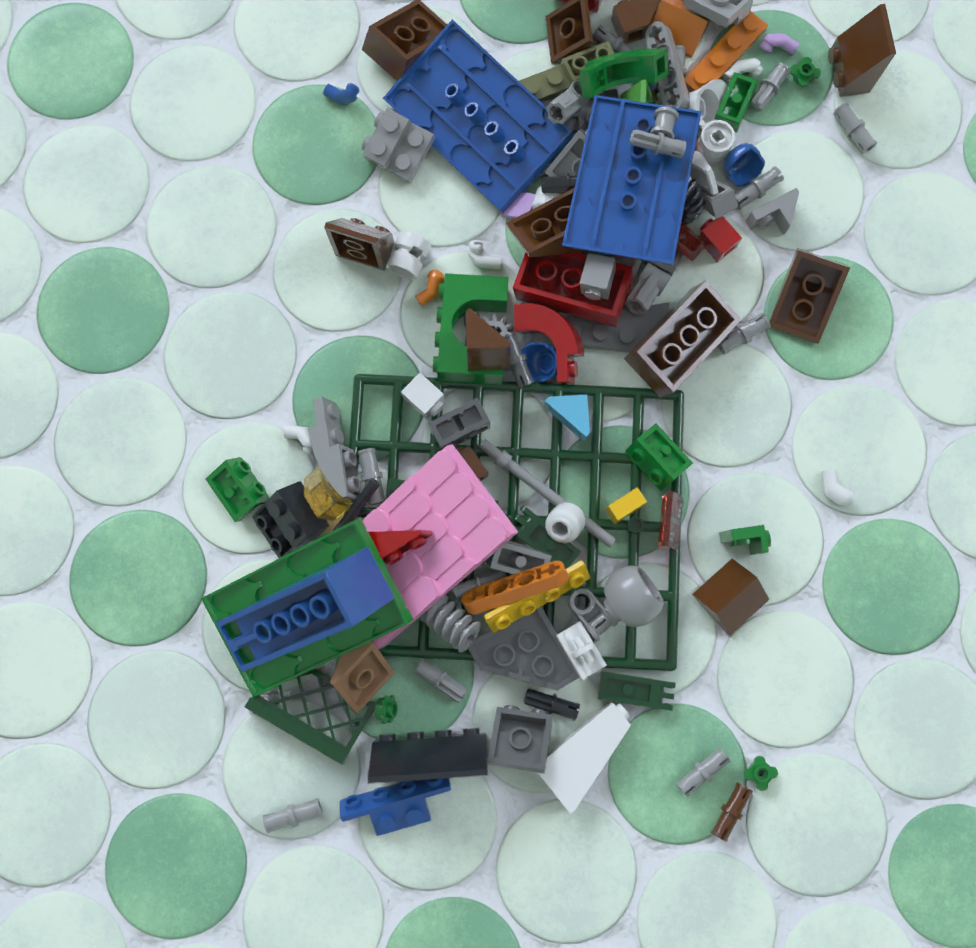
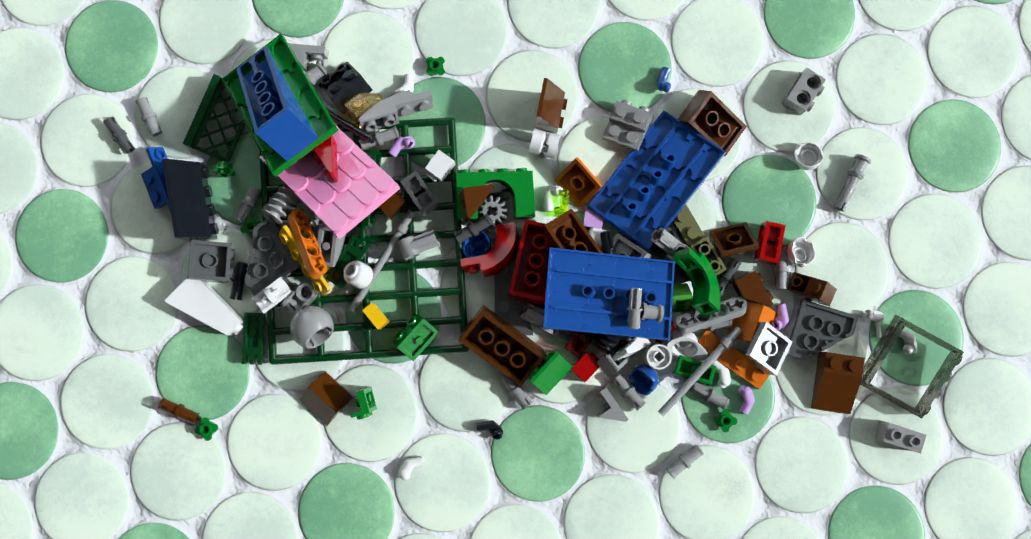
camera: 80 degrees right, 5 degrees up
green bracket [205,457,270,522] -> none
medium nougat slope [330,641,395,714] -> none
orange arm [415,269,445,307] -> none
medium azure slope [544,395,590,442] -> none
light grey brick [580,253,616,300] -> none
clear red slope [658,491,683,551] -> none
light grey pin [676,747,731,797] -> none
reddish brown slope [769,248,850,344] -> none
reddish brown slope [828,4,896,97] -> none
none -> dark grey pin [103,116,135,154]
none -> green plate [240,216,262,238]
none -> light grey slope [289,43,329,71]
none -> light grey bush [305,61,329,86]
none -> lavender arm [388,136,415,158]
none -> light grey piece [397,230,439,260]
none -> green plate [426,57,445,76]
none -> black arm [476,420,503,440]
none -> green slope [529,351,573,395]
none -> orange slope [554,157,603,209]
none -> clear neon green arm [554,190,570,217]
none -> light grey bar [658,326,742,417]

